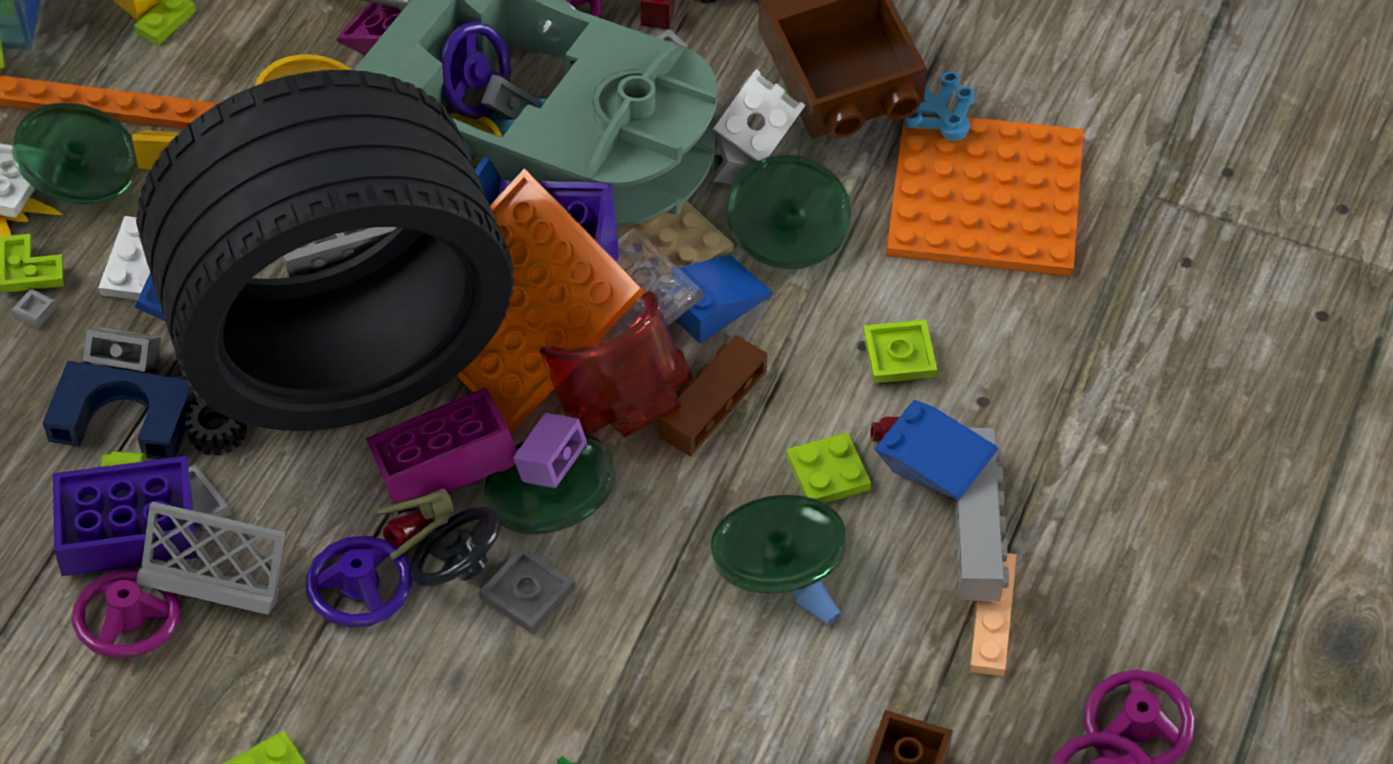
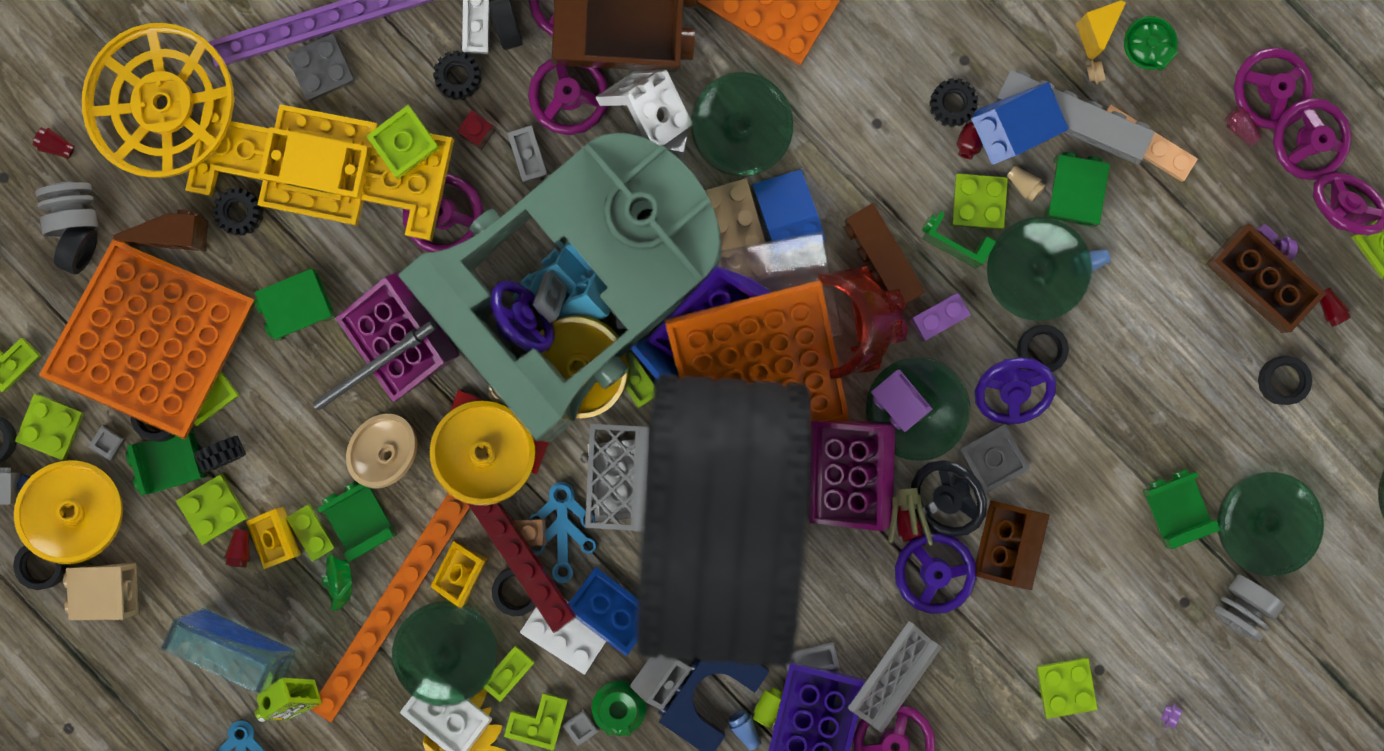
camera: 65 degrees left, 35 degrees up
lime plate [863,319,938,384] -> none
none -> green panel [317,481,397,562]
none -> green piece [322,553,352,611]
none -> tan dish [346,414,417,488]
none -> lime plate [481,645,535,702]
none -> magenta piece [528,58,608,135]
none -> green piece [592,681,646,736]
none -> medium blue cone [728,710,762,751]
none -> medium lavender brick [909,293,971,342]
none -> green panel [921,211,996,269]
none -> black tyre [929,78,978,127]
none -> dark purple piece [975,357,1056,425]
none -> reddish brown slope [976,500,1050,590]
none -> tan cone [1007,165,1046,202]
none -> black tyre [1017,325,1069,372]
none -> green panel [1044,152,1110,227]
none -> yellow slope [1076,0,1126,60]
none -> tan plate [1087,60,1106,85]
none -> green piece [1124,16,1178,71]
none -> clear pink cone [1224,107,1261,147]

